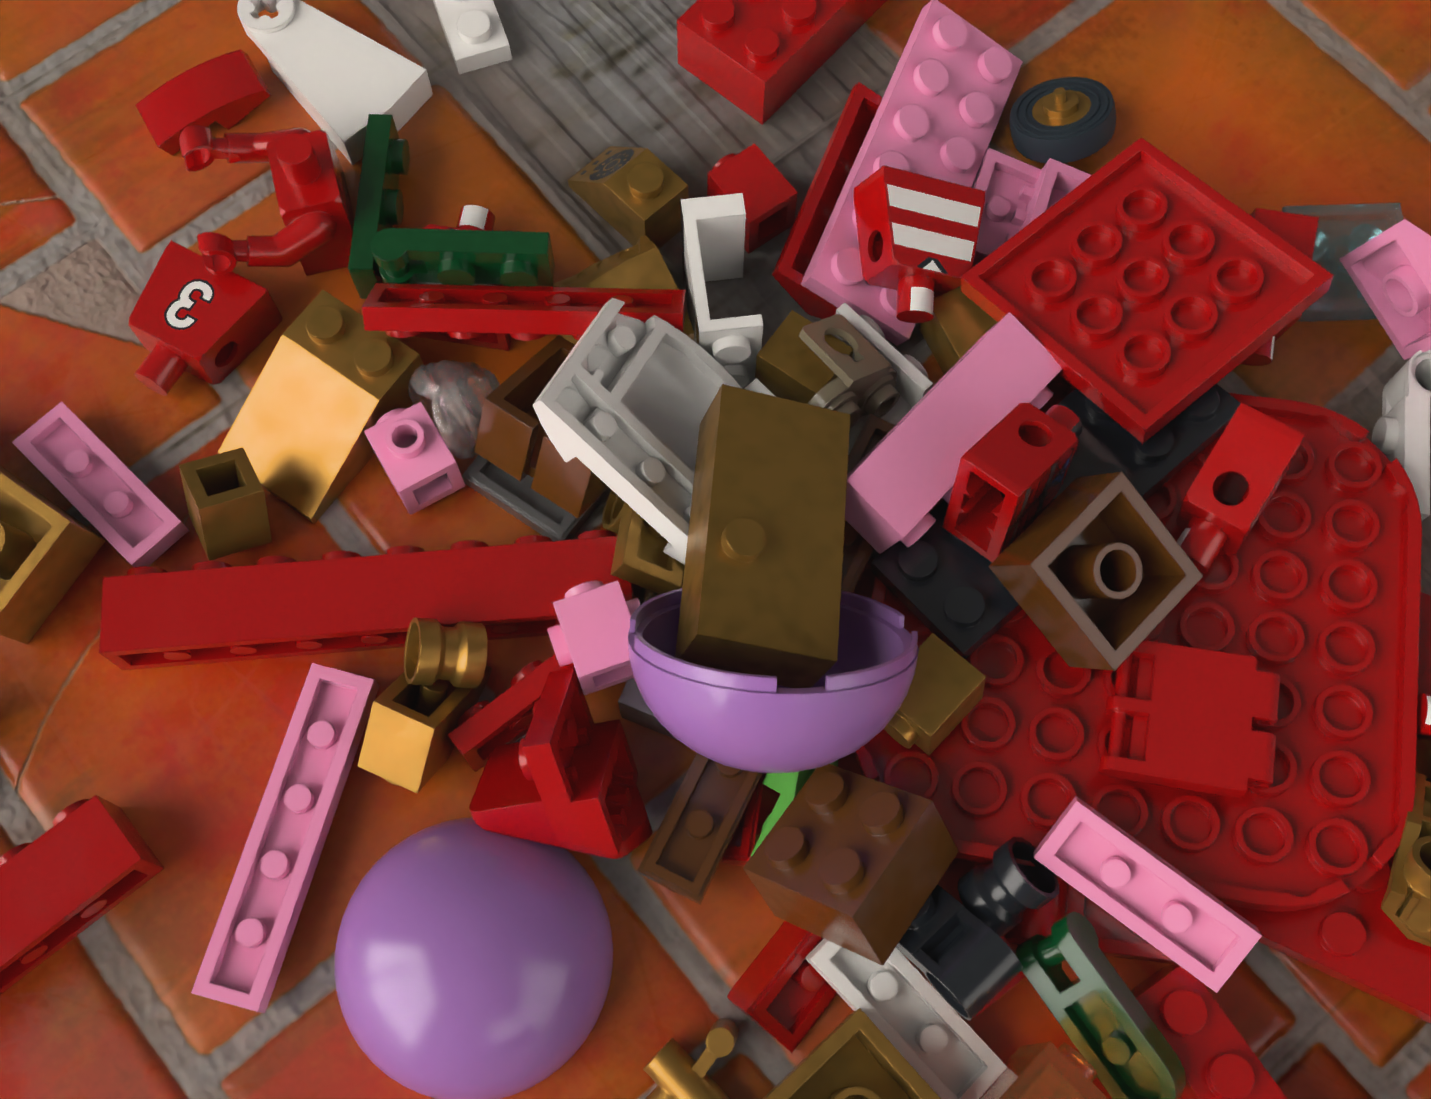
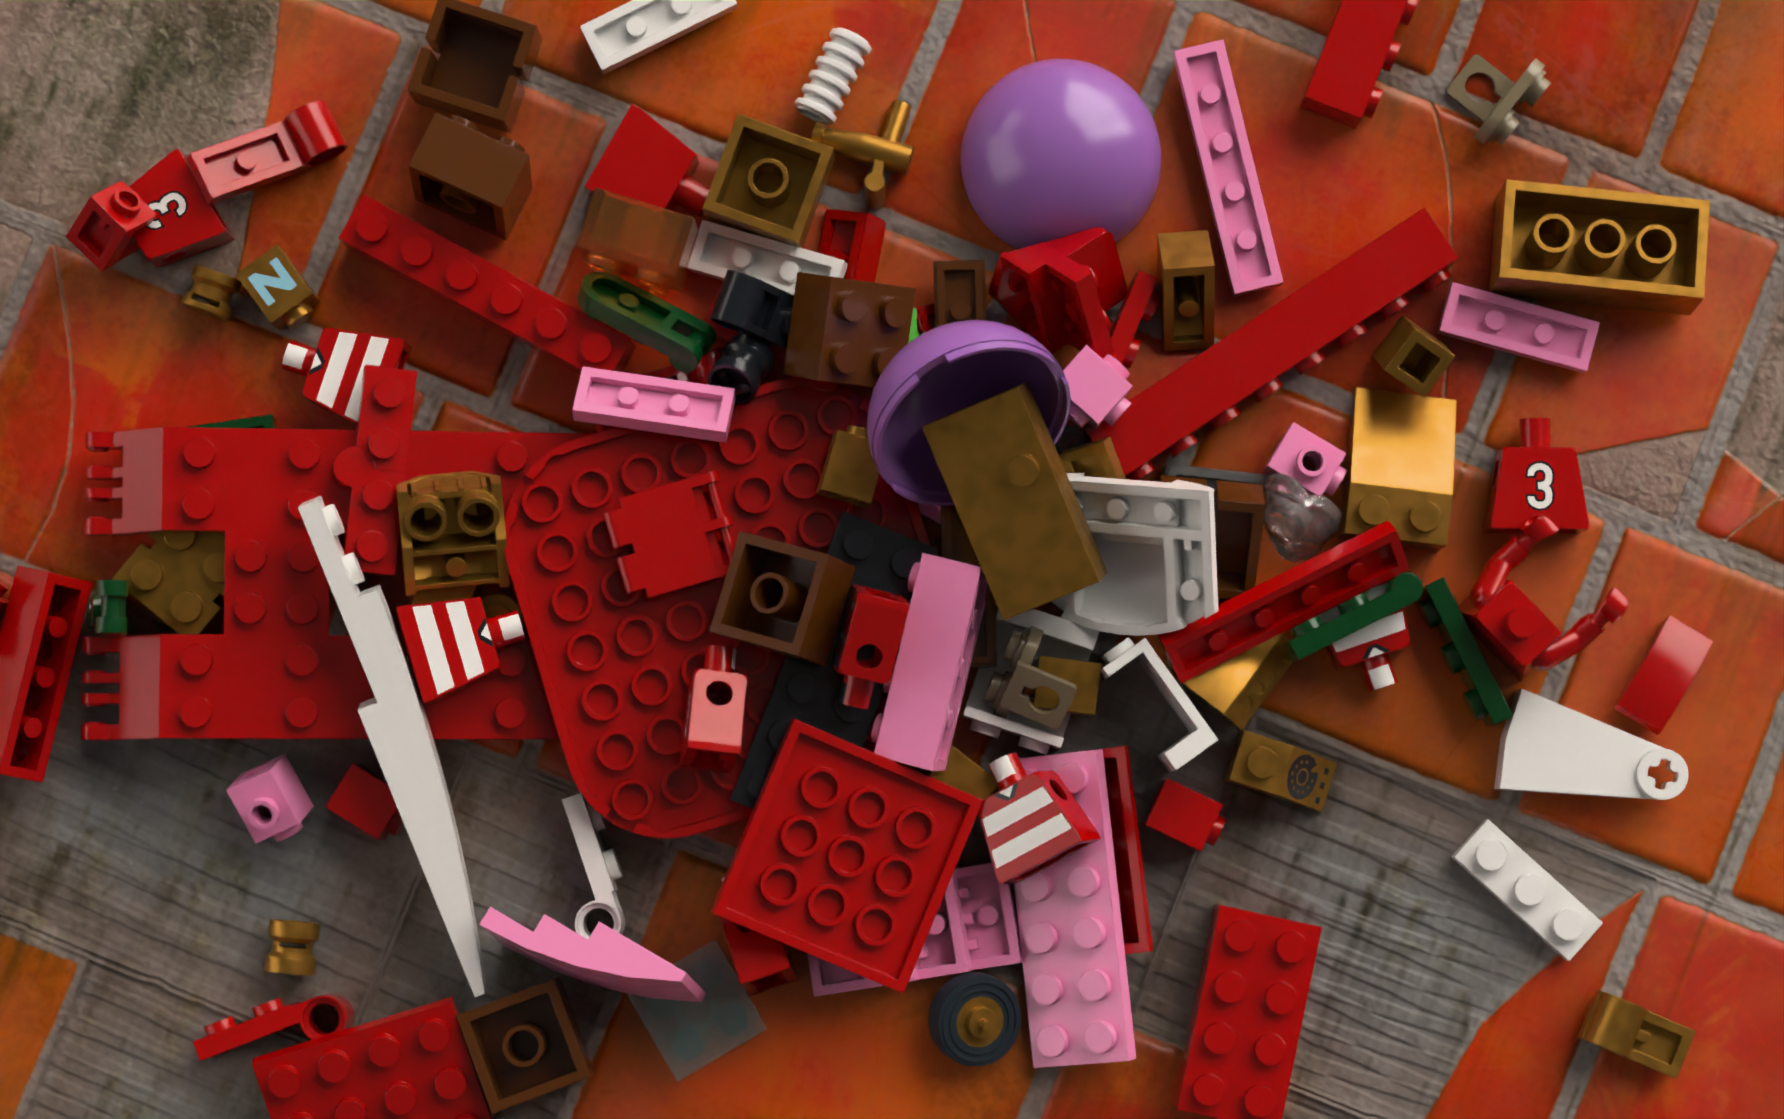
camera: 155 degrees right, 15 degrees up
pearl gold wheel [404,618,487,688] -> none

